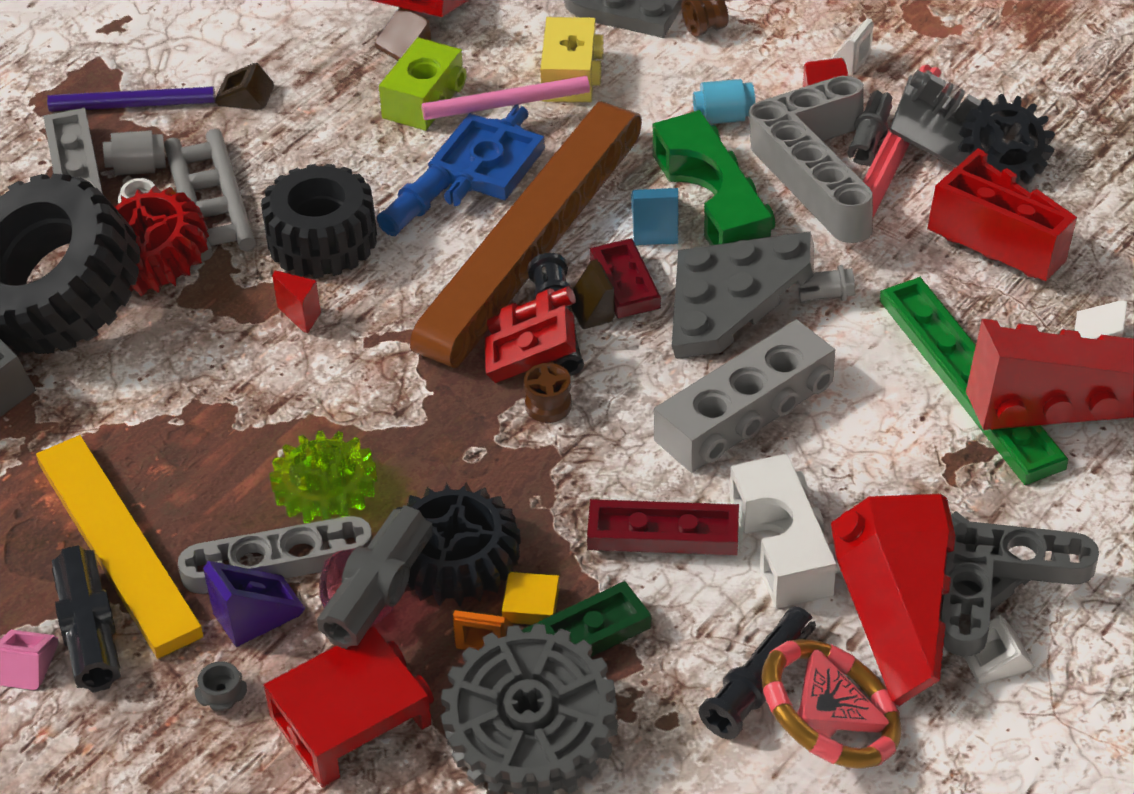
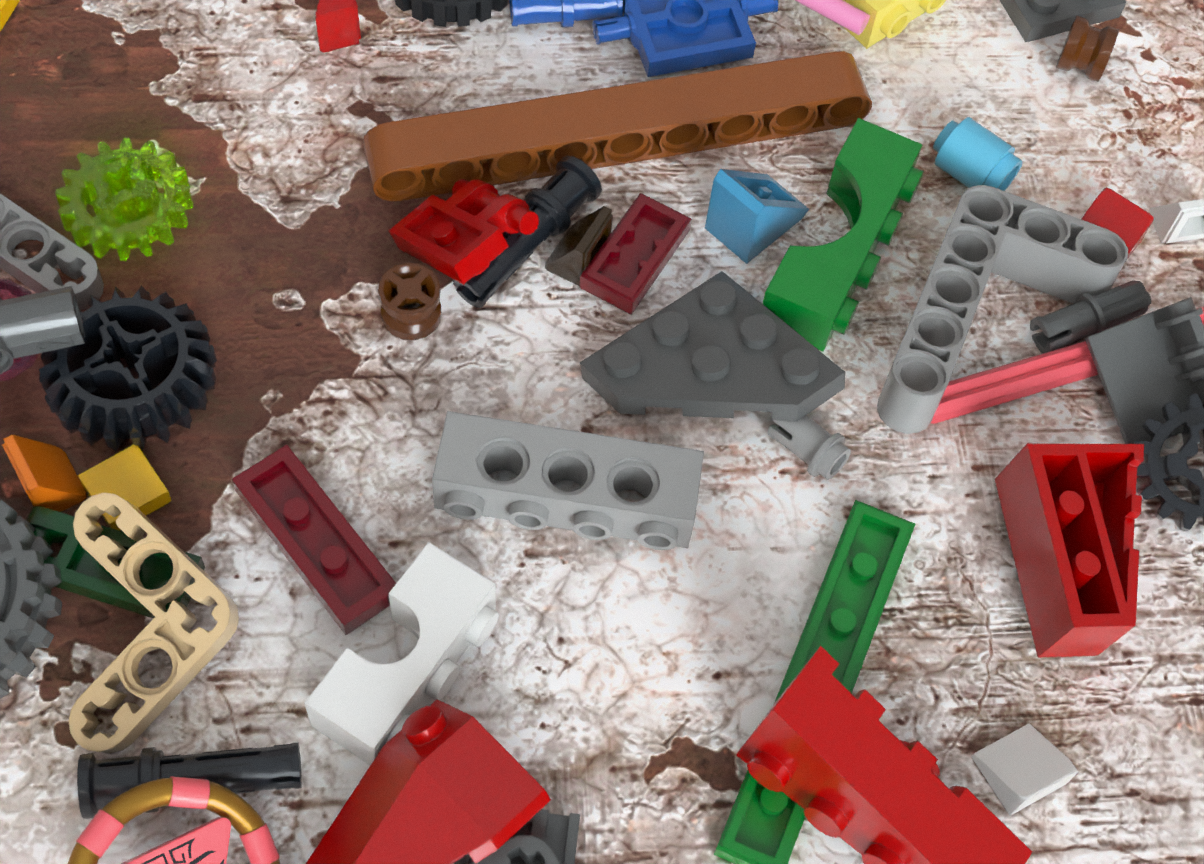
camera: 40 degrees right, 15 degrees up
none -> tan beam [68,493,239,754]

